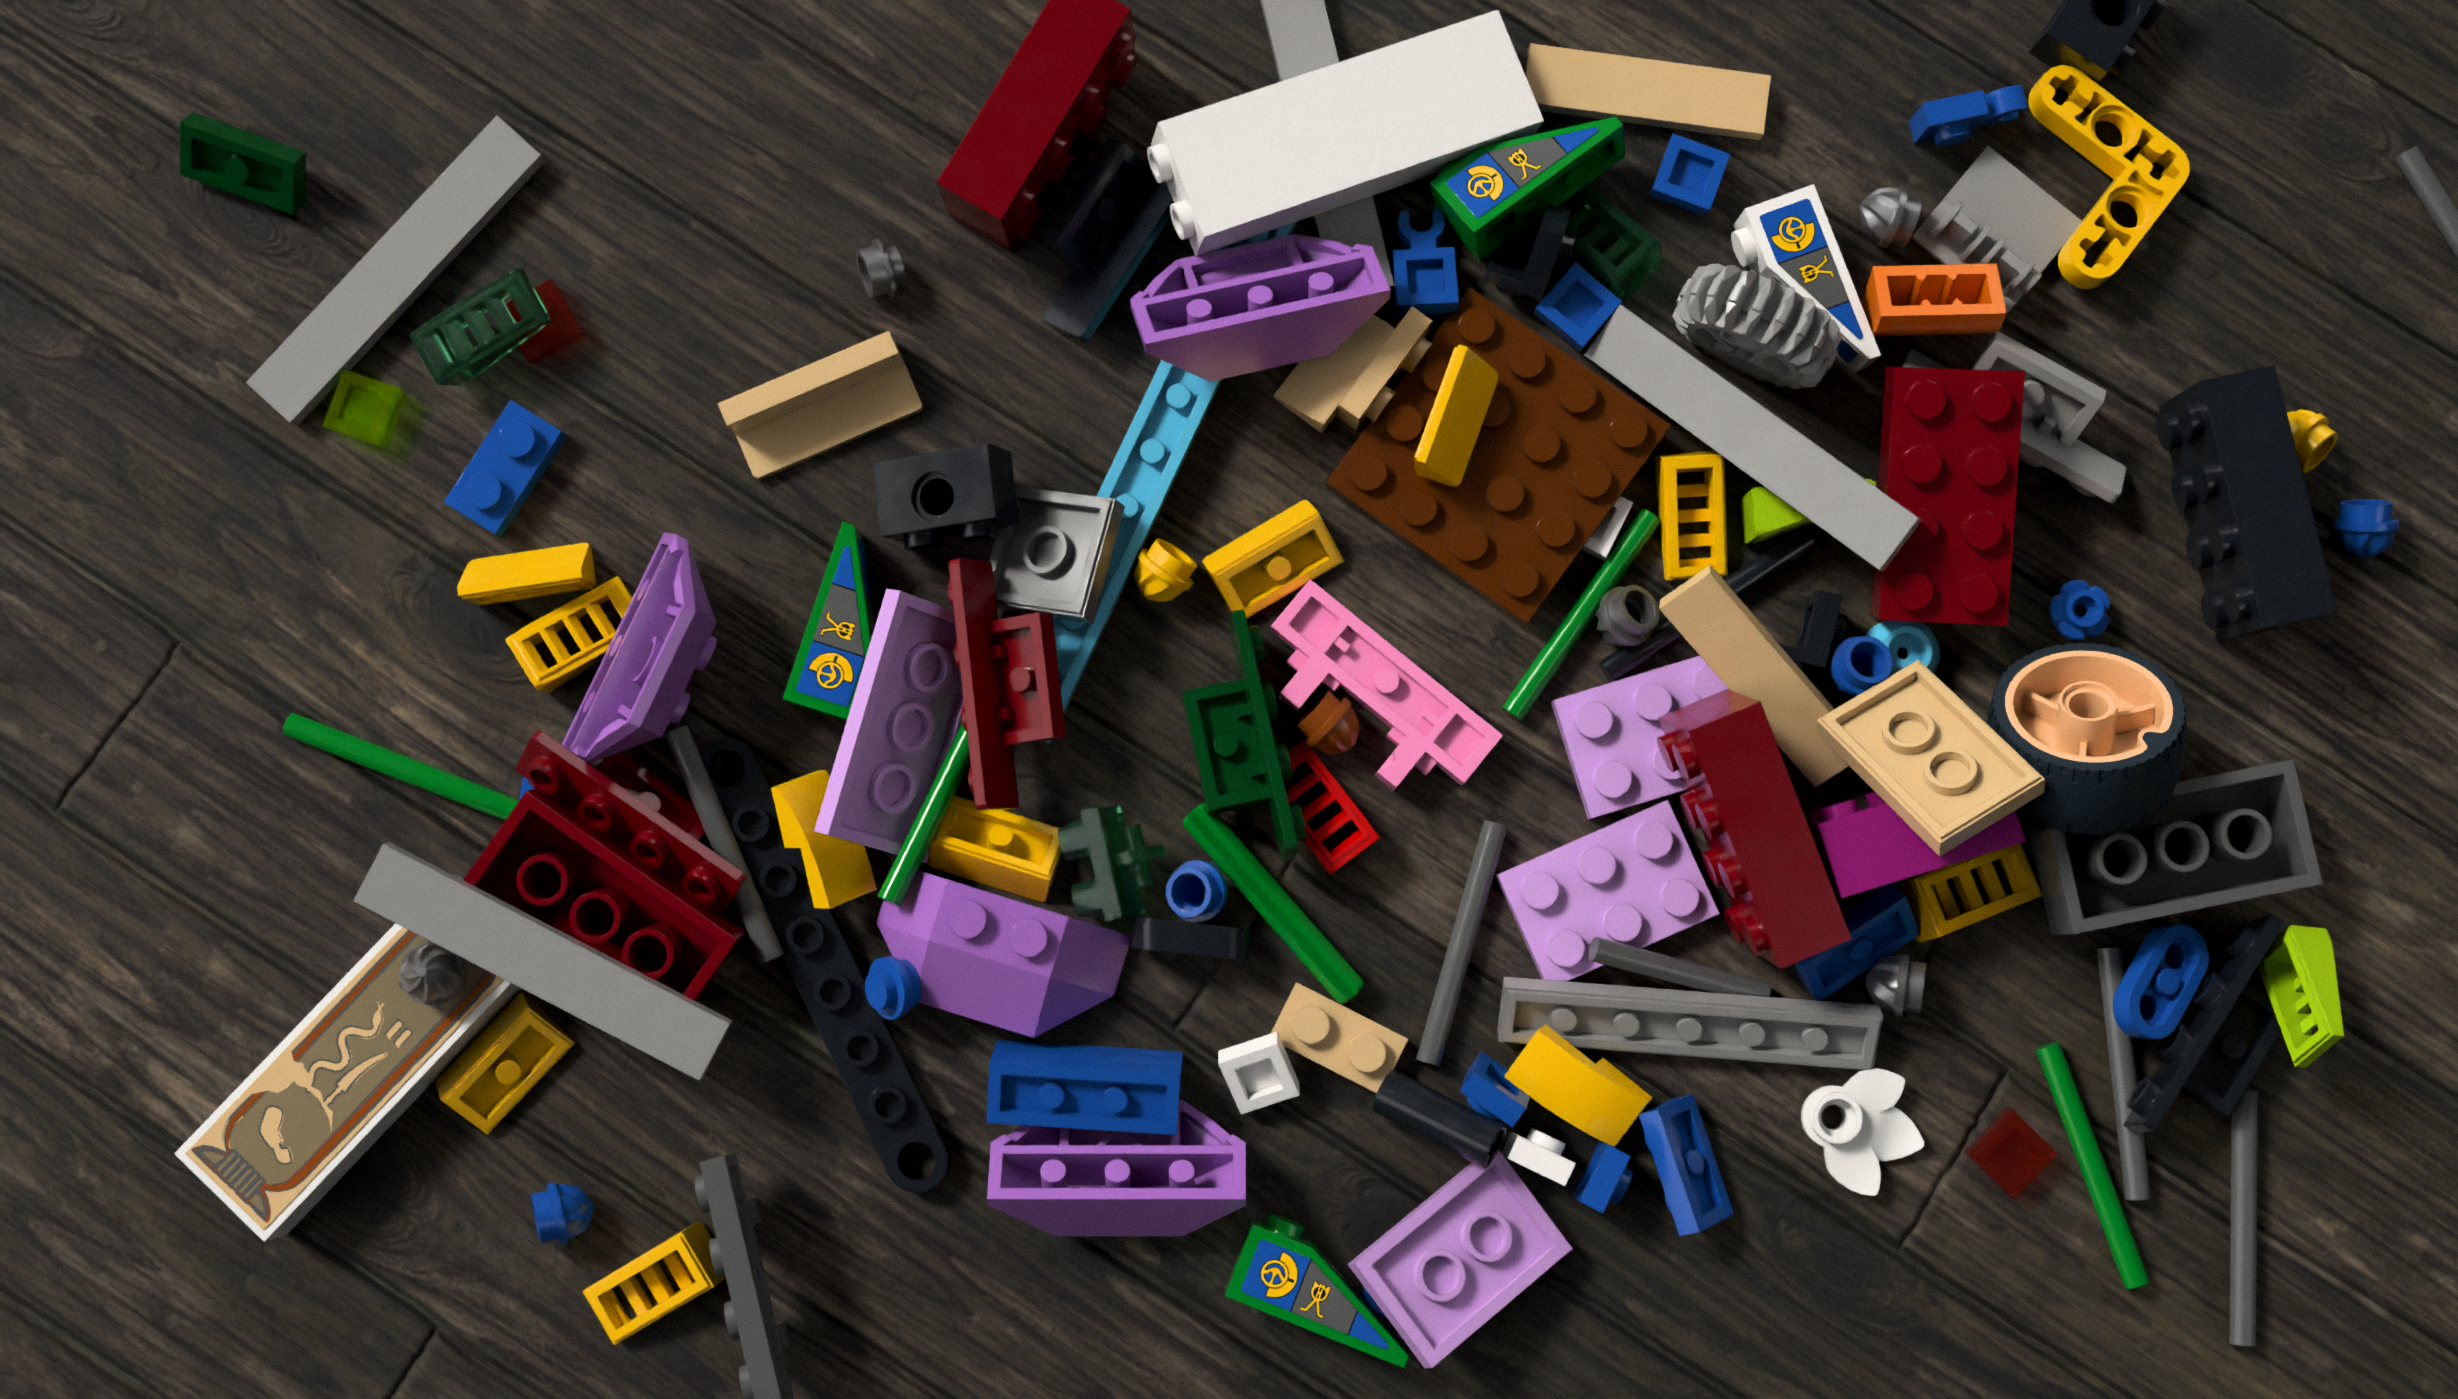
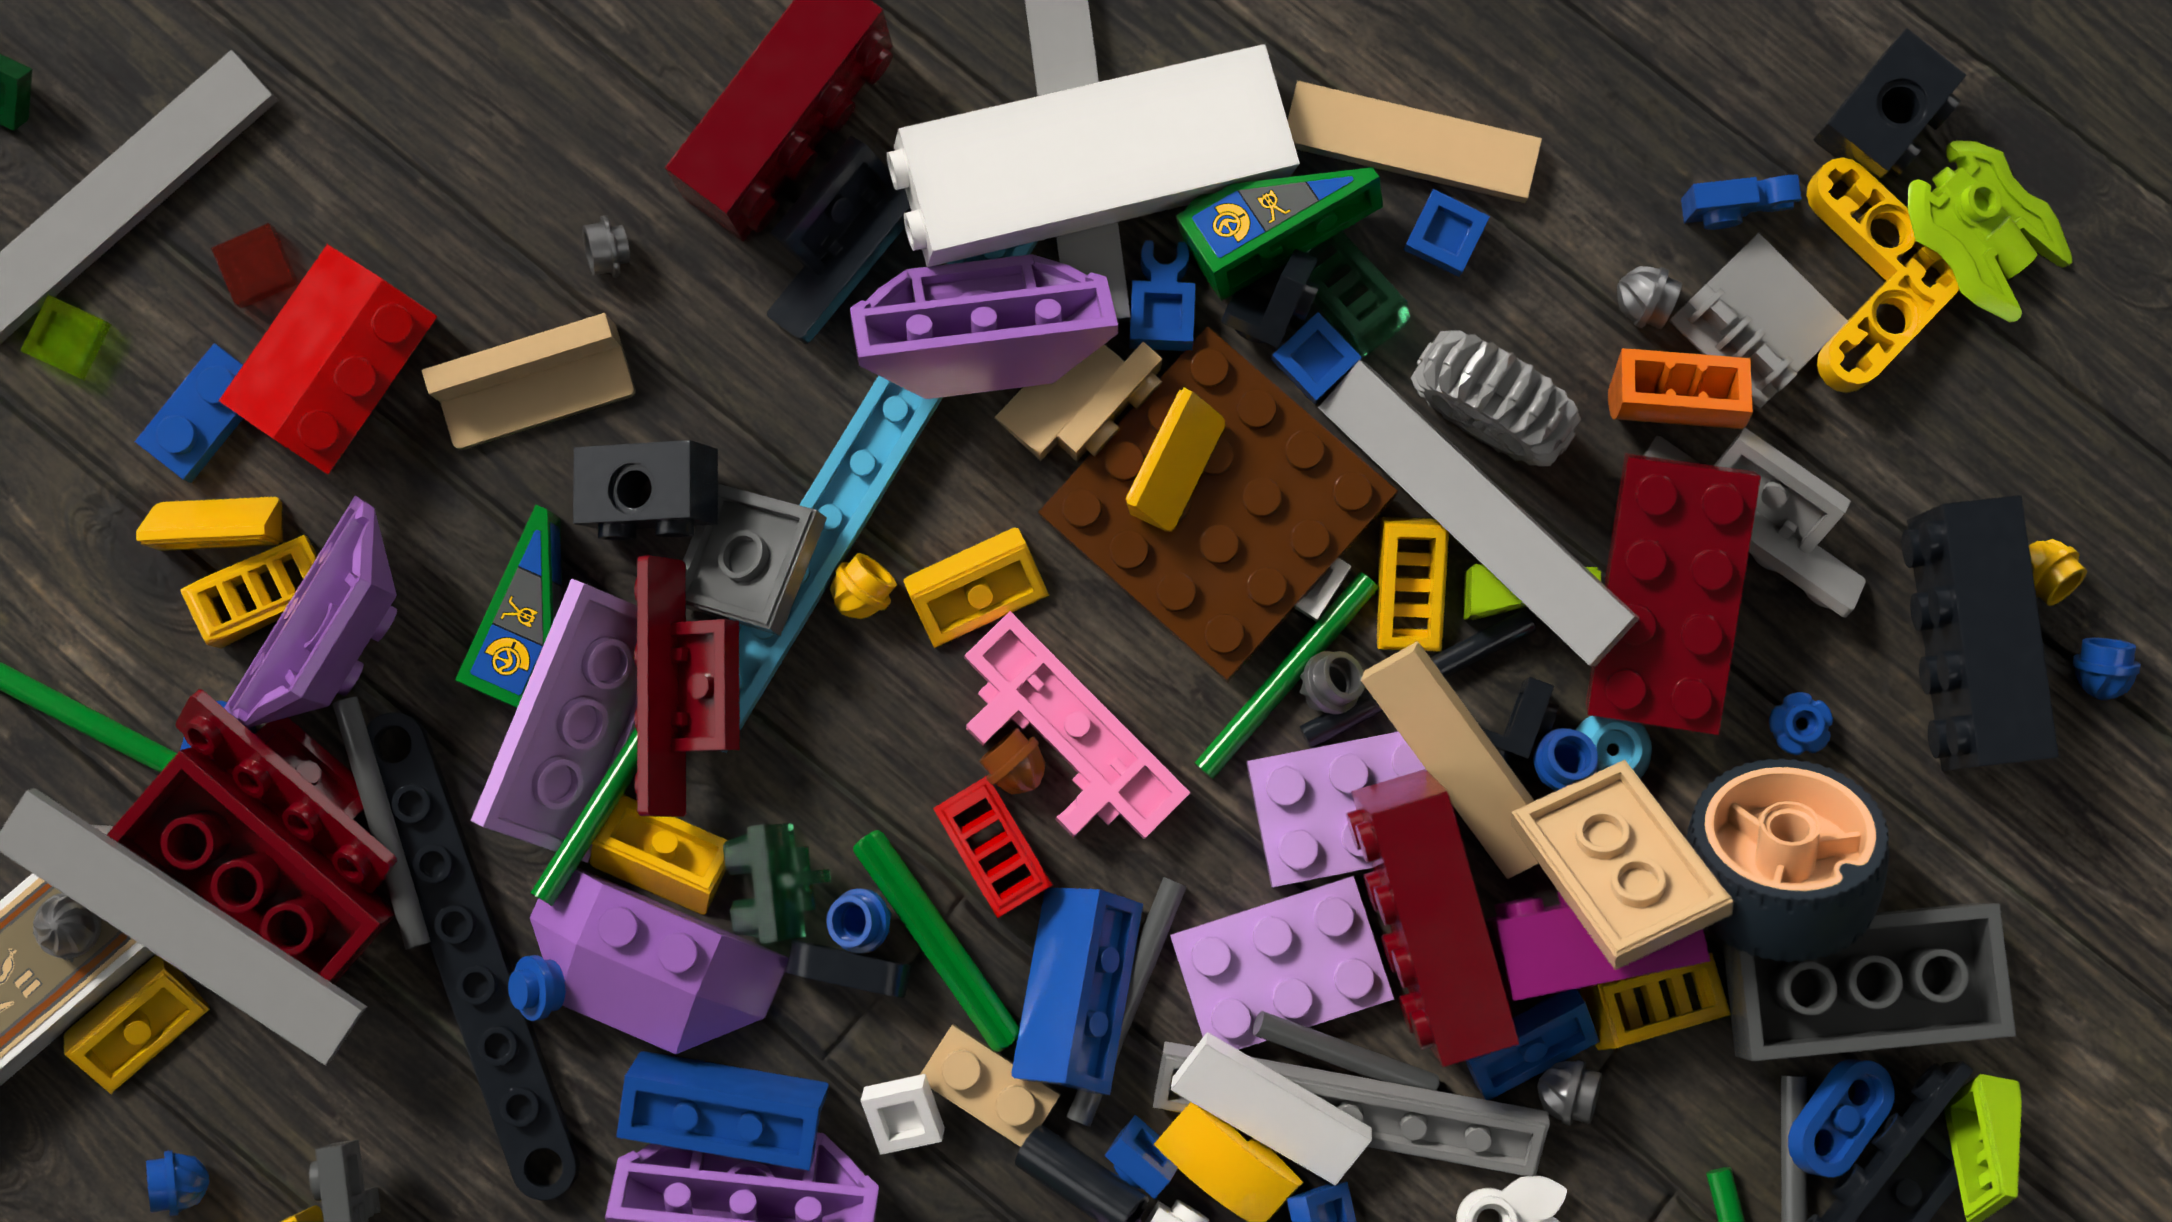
camera: 10 degrees right, 0 degrees up
clear green slope [410,268,553,386] -> none
yellow slope [771,770,877,909] -> none
dark green bracket [1181,609,1306,862] -> none
slope [1731,184,1881,372] -> none
none -> red slope [219,244,437,474]
none -> blue panel [1011,888,1143,1095]
none -> white tile [1171,1032,1372,1186]
none -> lime piece [1908,140,2072,322]

